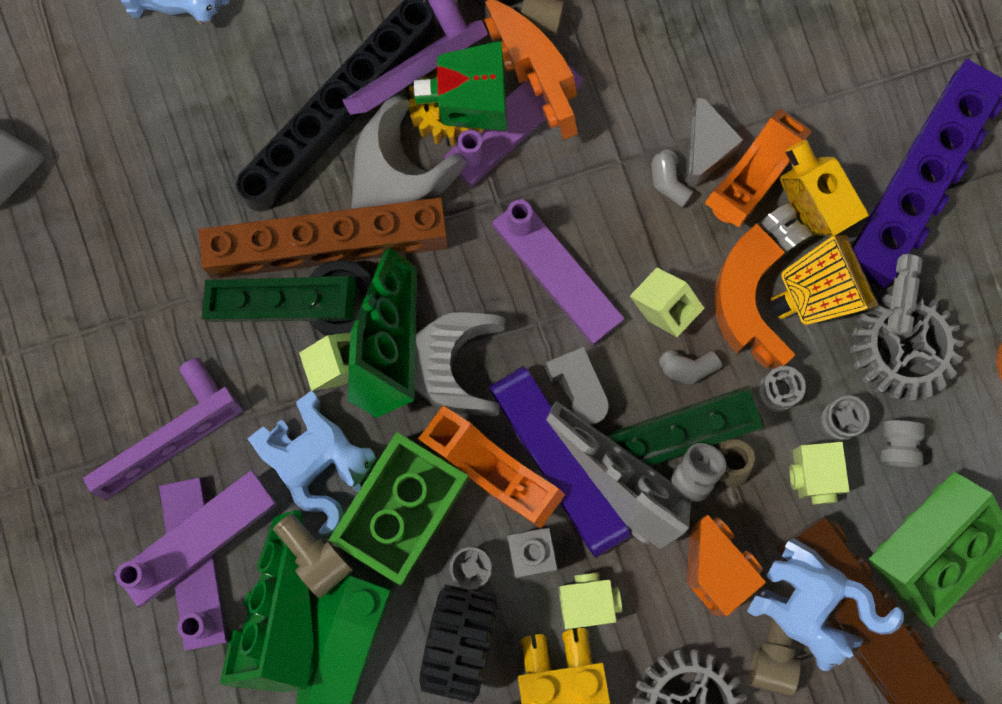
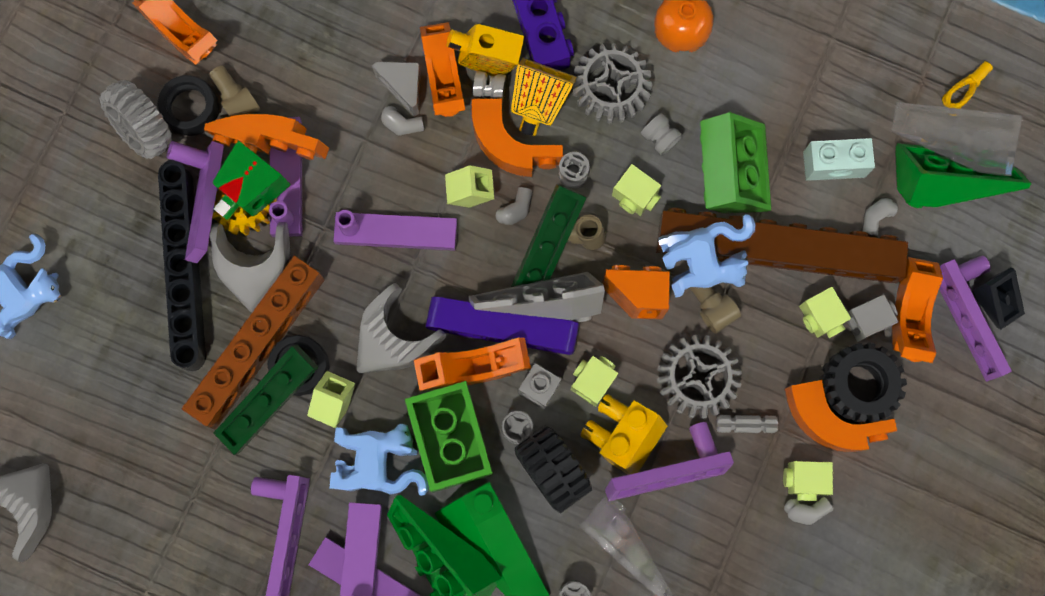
camera: 50 degrees left, 0 degrees up
dark tan pin [273,513,353,599] -> none
green wedge [348,248,417,418] -> none
light grey leg [545,346,609,427] -> none
light grey wheel [671,443,726,502] -> none
light grey wheel [819,395,870,441] -> none
light grey axle [887,254,923,335] -> none

